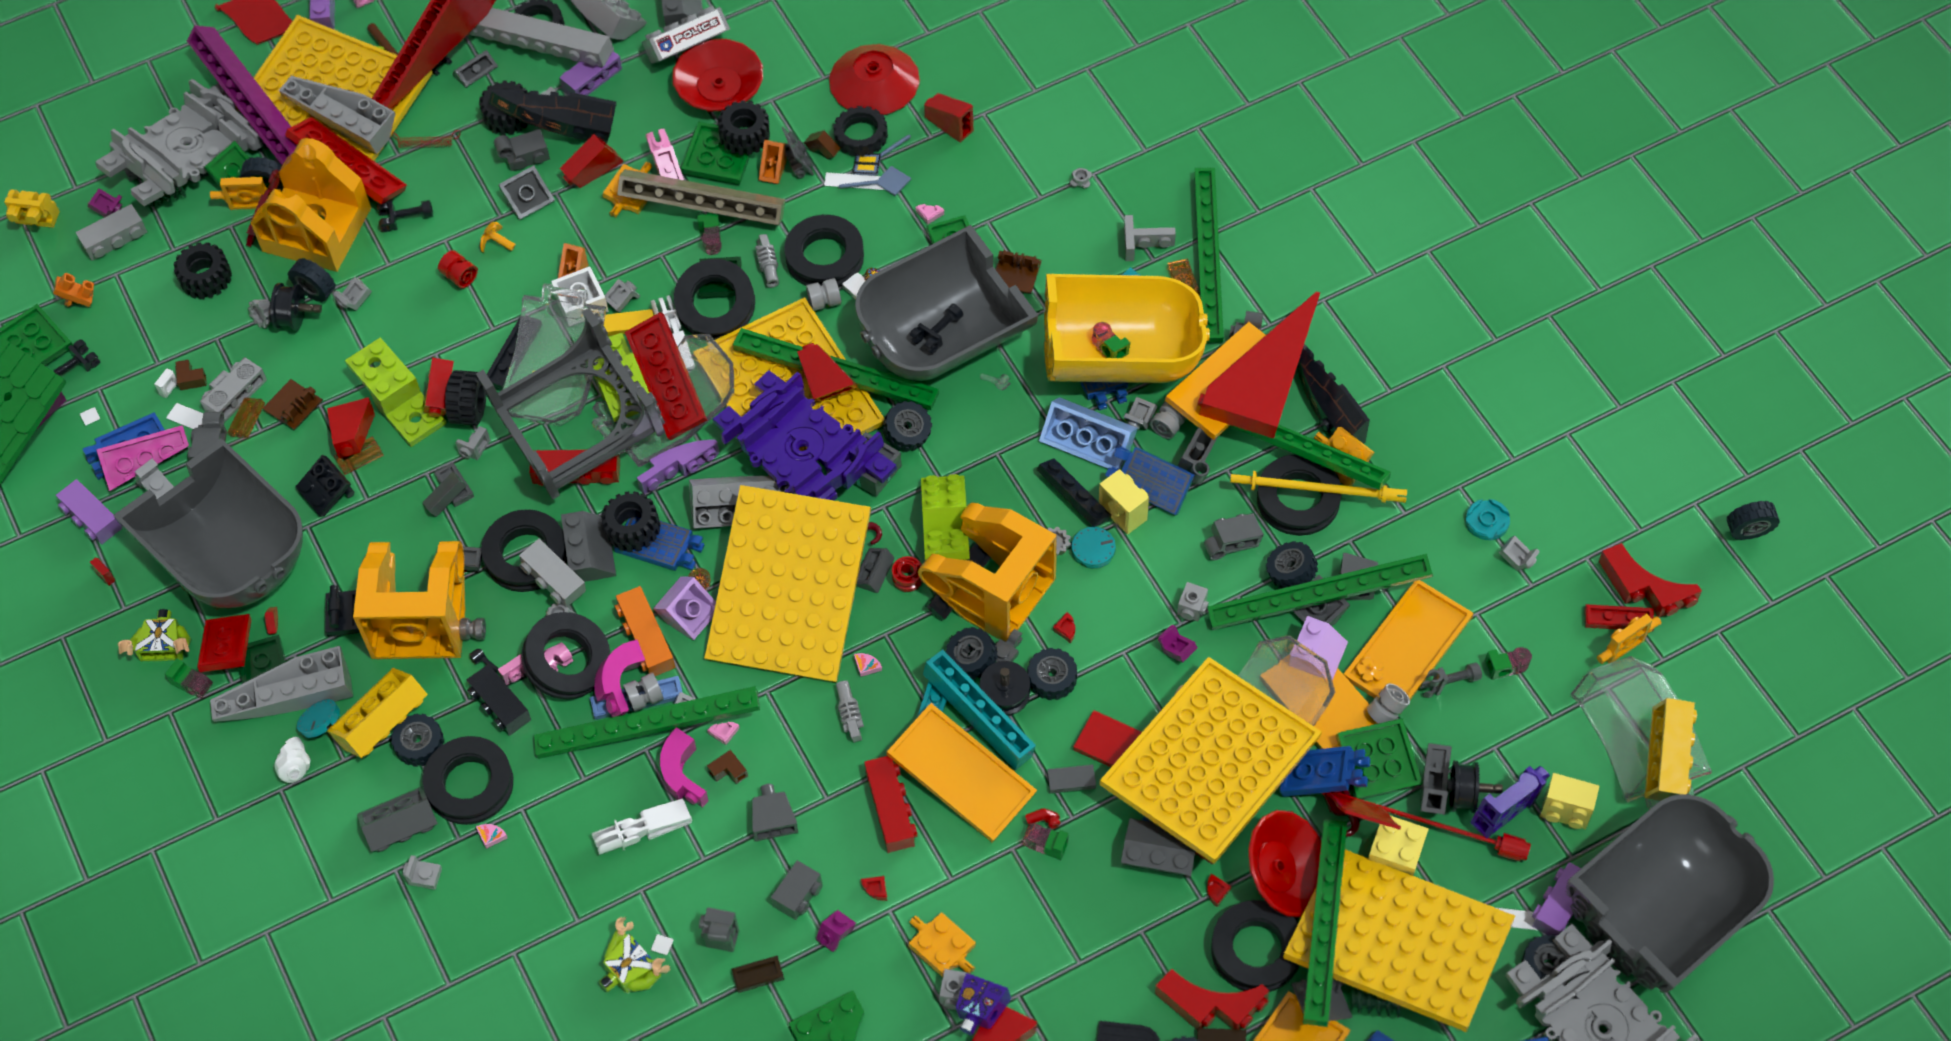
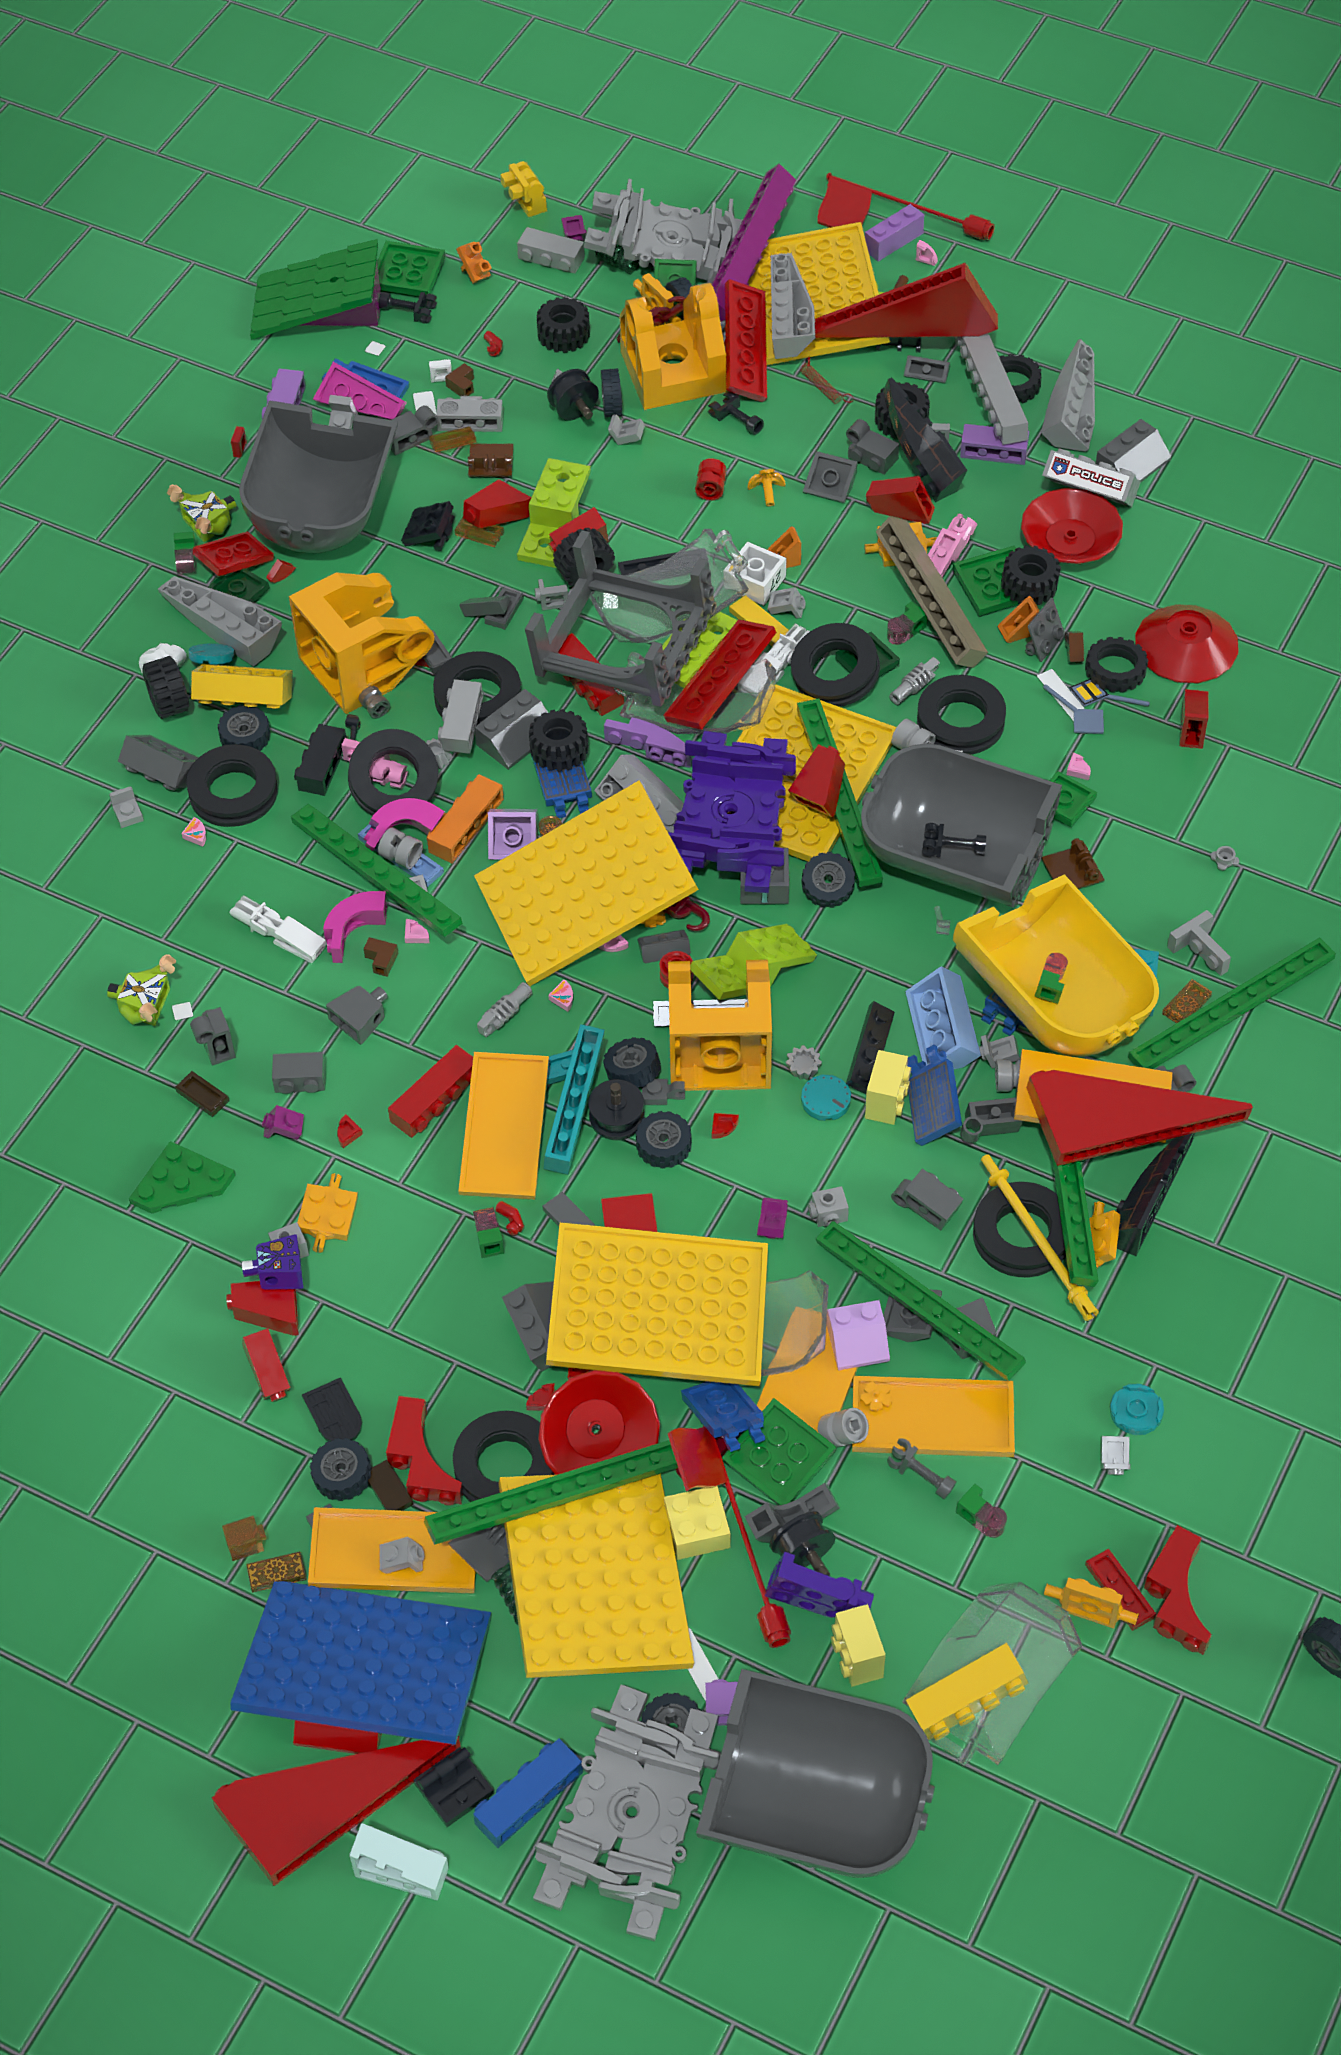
camera: 55 degrees right, 5 degrees down
black wheel [1266,541,1318,589] -> none
none -> black tyre [142,656,189,719]
none -> red arm [484,331,503,356]

